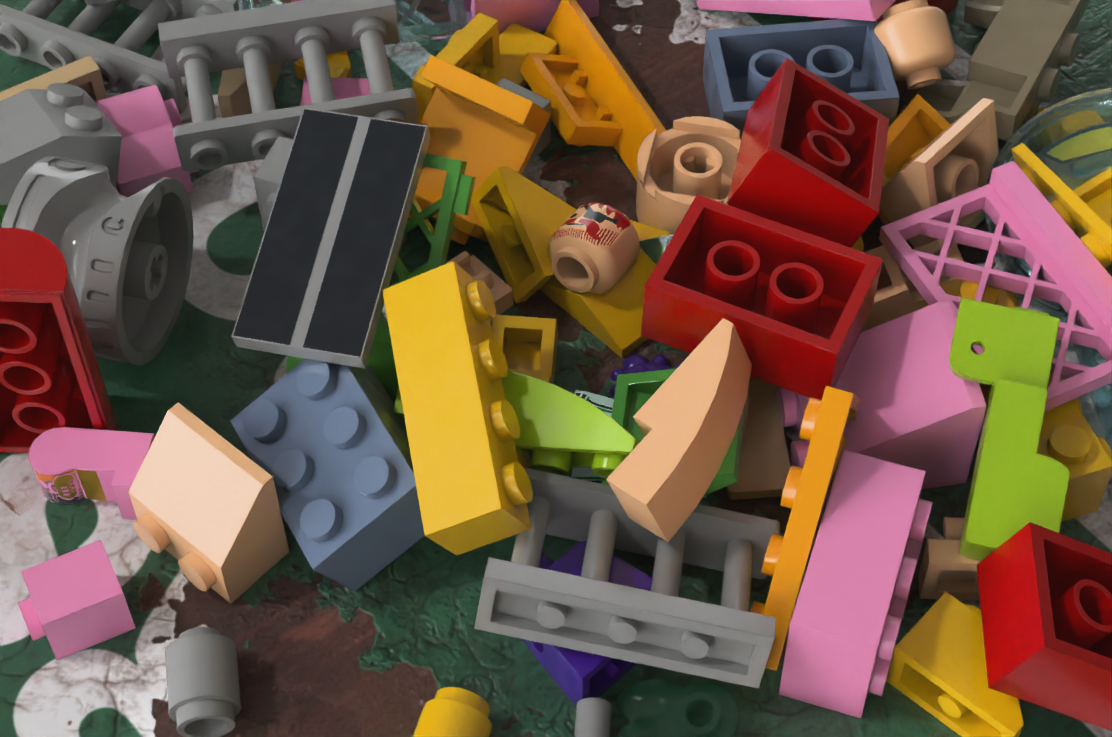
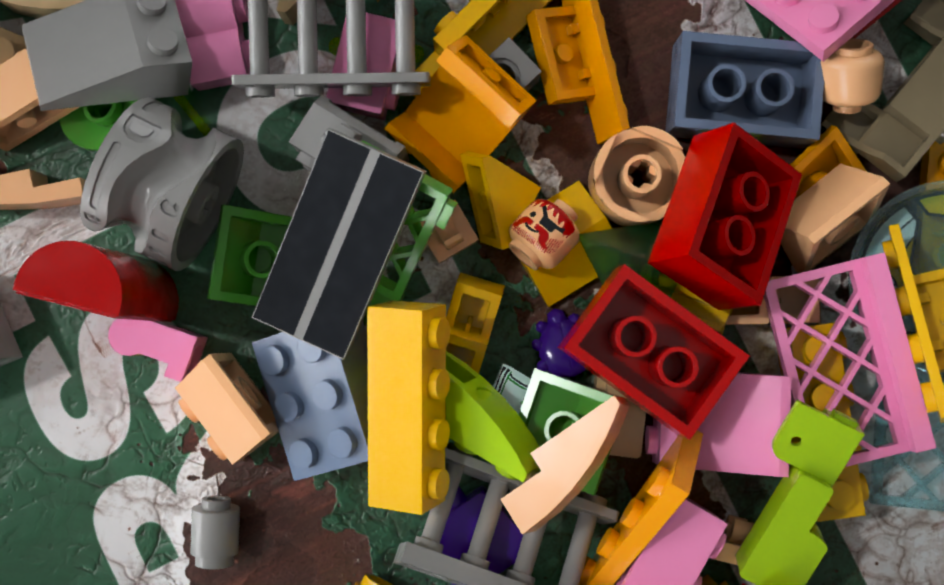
camera: 10 degrees right, 35 degrees up
bright pink brick [18,540,136,660] -> none
none -> bright green slope [207,204,292,306]

